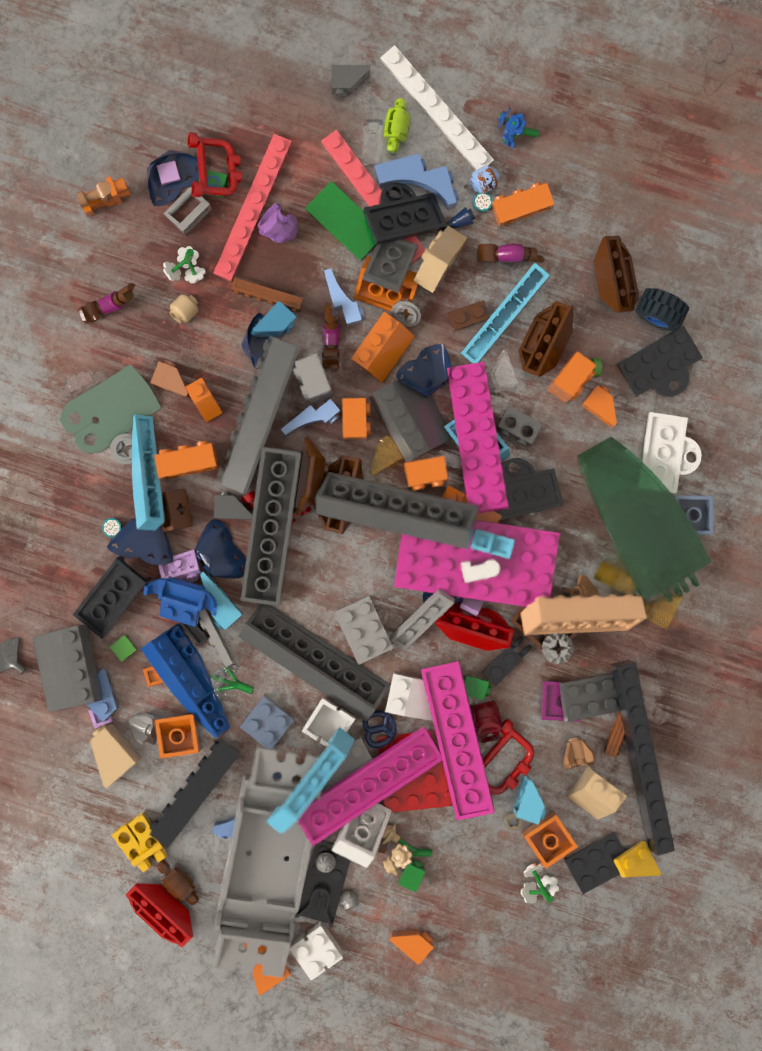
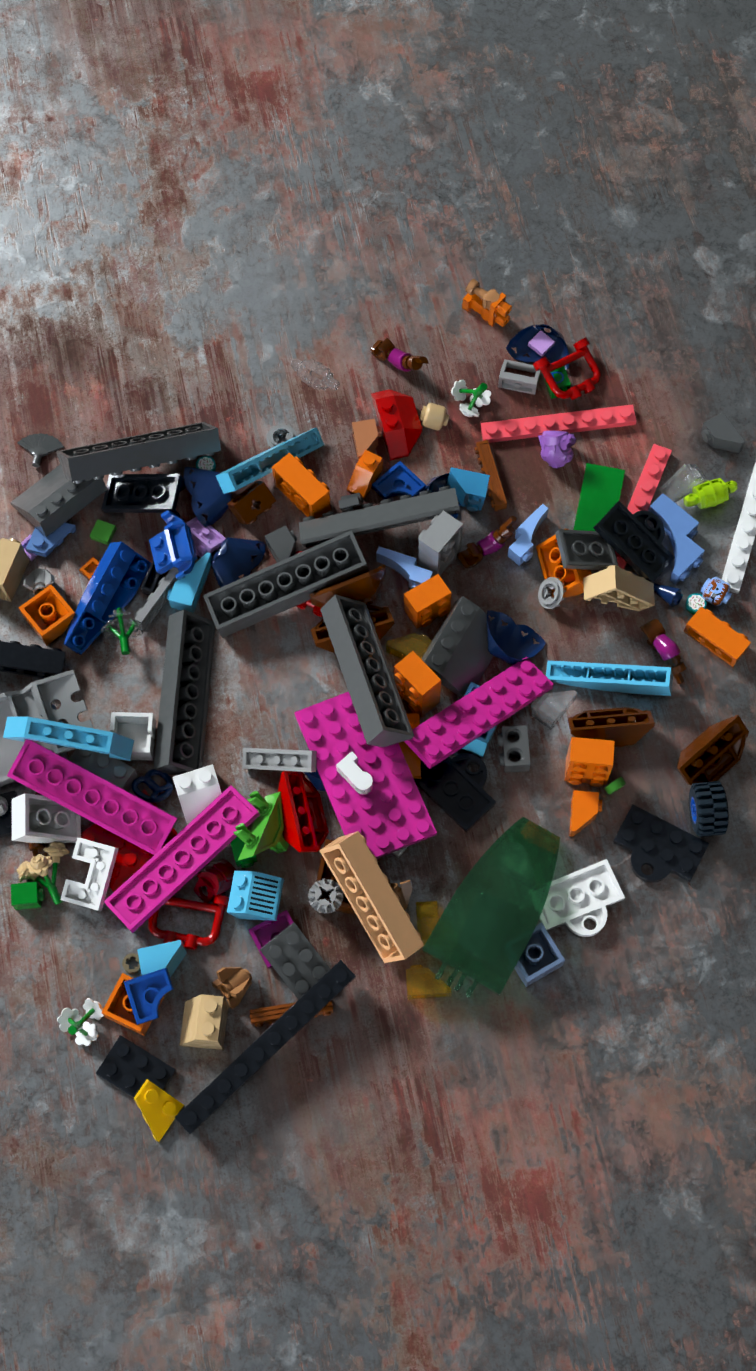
camera: 60 degrees right, 20 degrees down
sand green piece [60,364,161,453] -> none
sand blue brick [240,694,295,749] -> none
light grey brick [334,596,394,665] -> none
orange slope [351,312,415,383] -> none
reddish brown plate [447,300,490,331] -> none
lavender tile [460,598,484,616] -> none
medium azure slope [471,529,516,559] -> none
black hinge [482,636,532,686] -> none
none -> dark grey slope [56,422,221,484]
none -> white plate [60,837,119,911]
none -> blue tile [124,967,174,1025]
none -> medium azure slope [227,871,284,921]
none -> bright green connector [233,791,289,861]
none -> dark grey slope [339,493,364,510]
none -> red wedge [371,389,423,461]
none -> blue tile [372,461,427,500]

